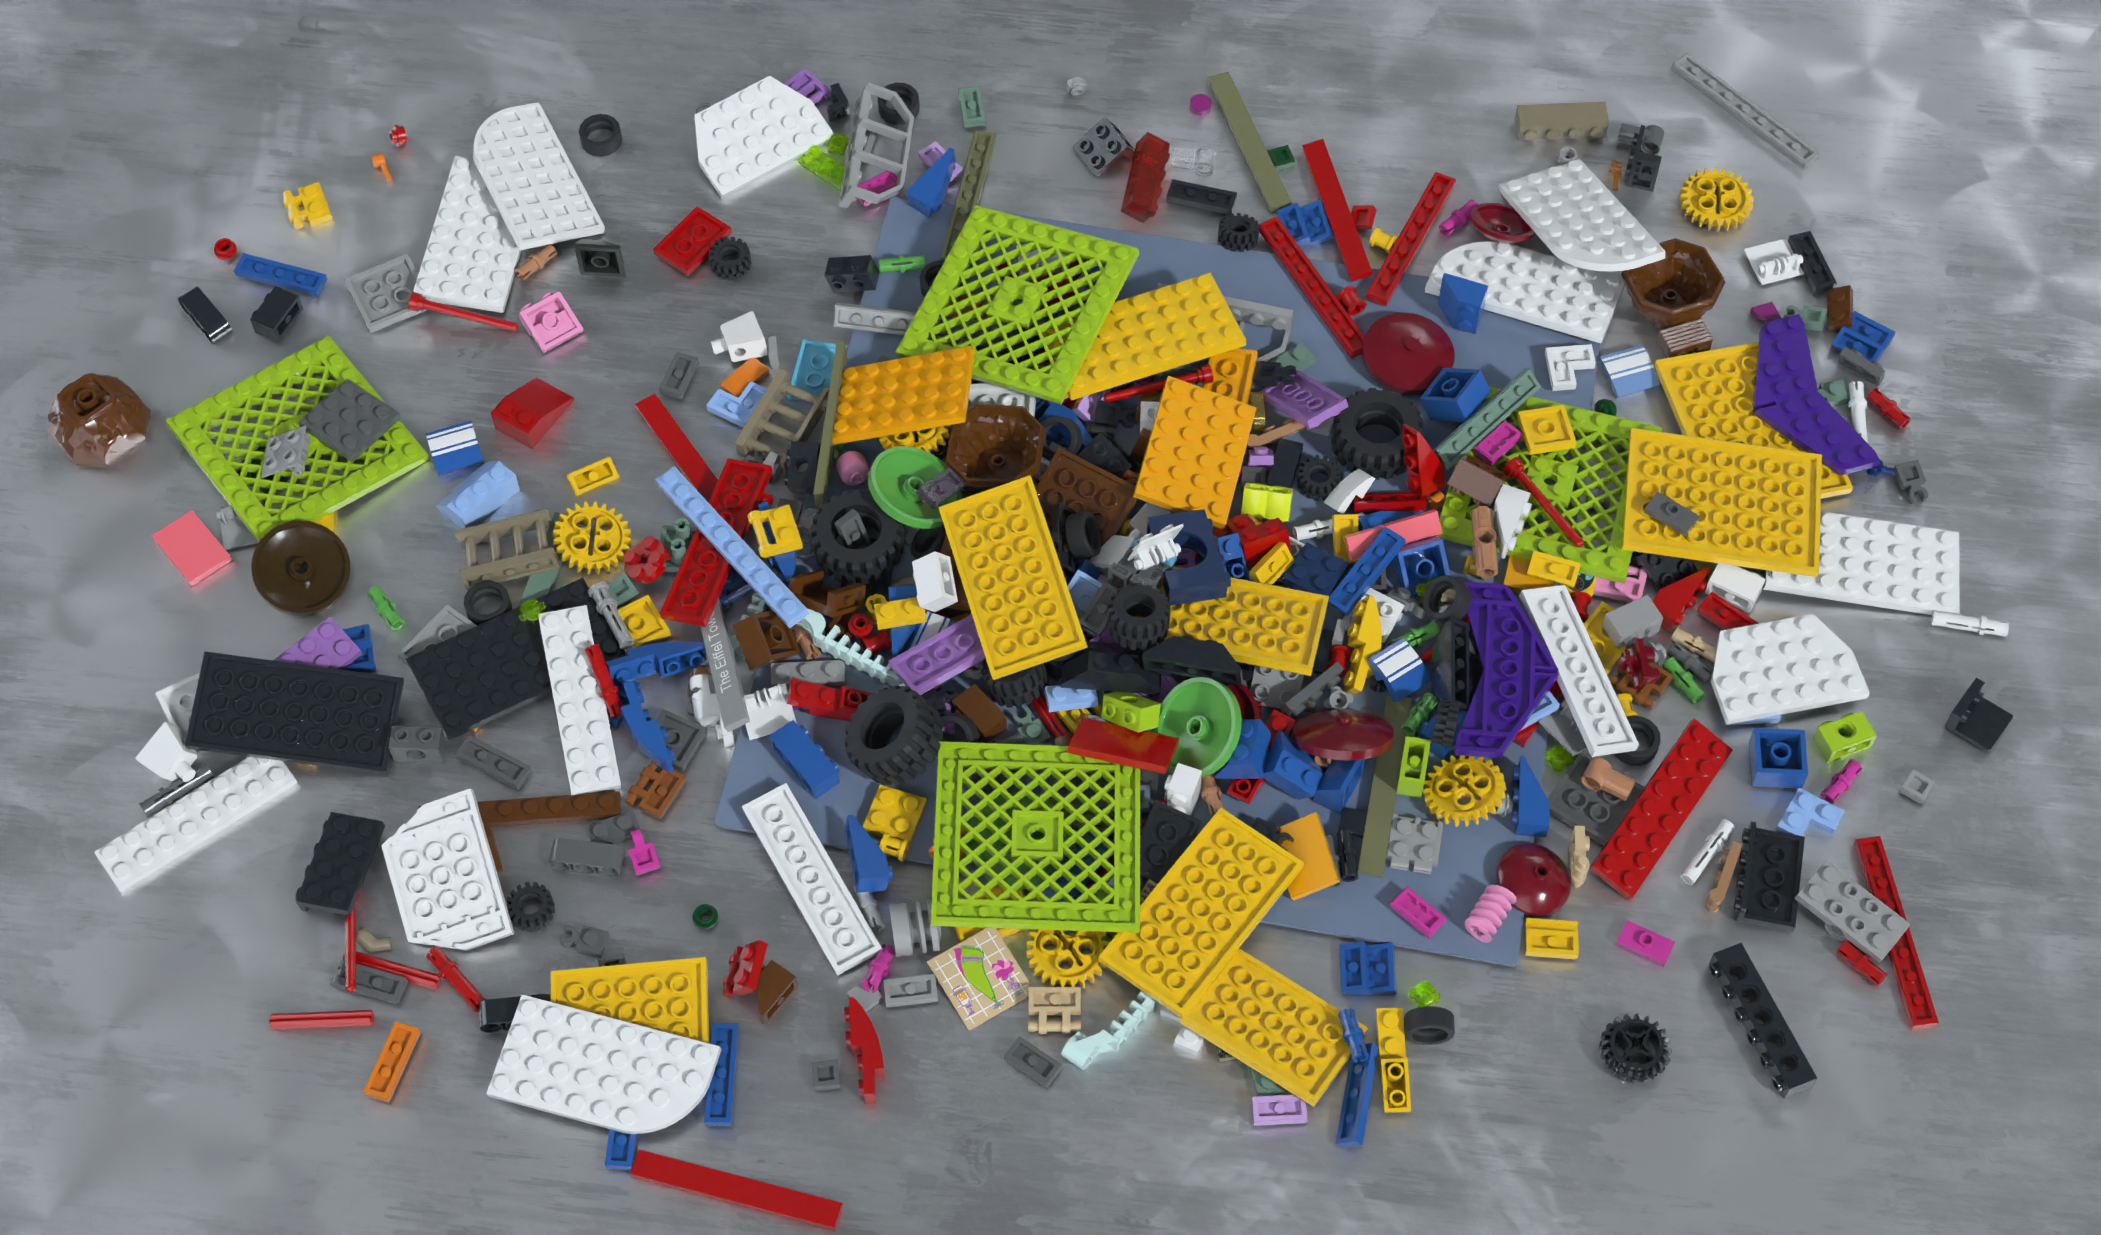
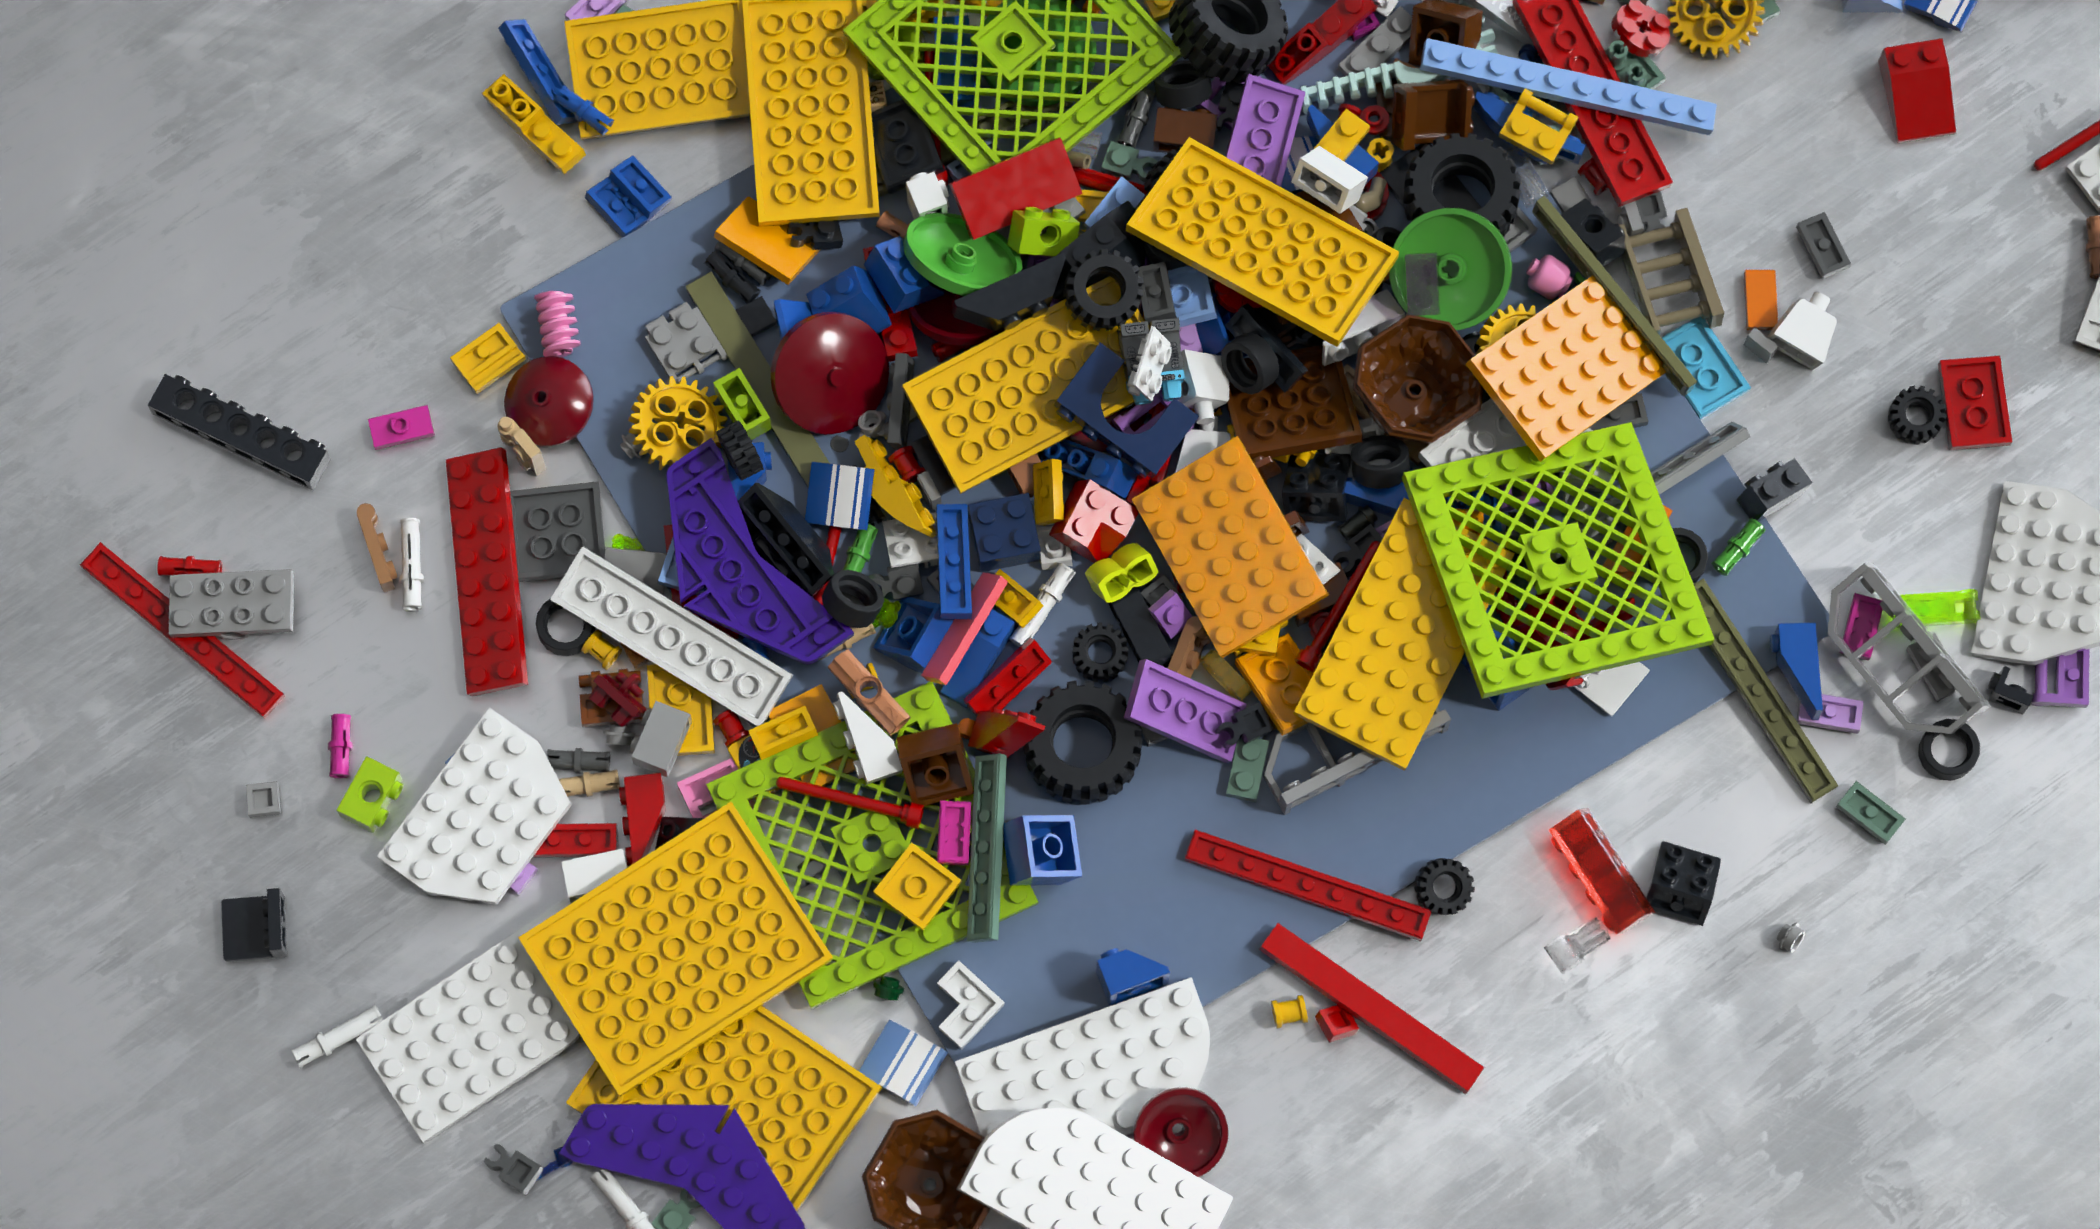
camera: 135 degrees right, 15 degrees up
bright pink plate [519,291,583,353] -> none
yellow slope [566,456,620,496] -> none
pearl dark grey slope [574,239,626,277] -> none
red tile [635,393,751,529] -> none
light blue plate [706,381,767,428] -> none
clear neon green plate [827,133,850,155] -> none
dark grey plate [834,509,872,549] -> none
black plate [1166,179,1237,215] -> none
magenta tile [1189,94,1212,116] -> none
olive tile [1208,72,1292,213] -> none
dark green tile [1267,145,1296,171] -> none
blue slope [1276,199,1334,247] -> none
white slope [1324,469,1375,515] -> none
red bush [1337,285,1367,316] -> none
dark red dish [1361,313,1455,395] -> none
red tile [1365,172,1456,307] -> none
dark pink plate [1390,886,1447,939] -> none
bright green pin [1401,693,1438,736] -> none
black tyre [1404,1006,1455,1045] -> none
clear neon green plate [1409,981,1440,1007] -> none
dark pink pin [1438,199,1478,237] -> none
blue slope [1511,756,1550,837] -> none
nougat piece [1581,757,1636,801] -> none
black gear [1599,1013,1672,1084] -> none
dark grey plate [1644,492,1699,536] -> none
brick [1656,318,1713,358] -> none
bright green pin [1662,657,1706,704] -> none
black bracket [1733,821,1805,932] -> none
blue brick [1749,728,1808,788] -> none
light blue plate [1776,788,1845,836] -> none

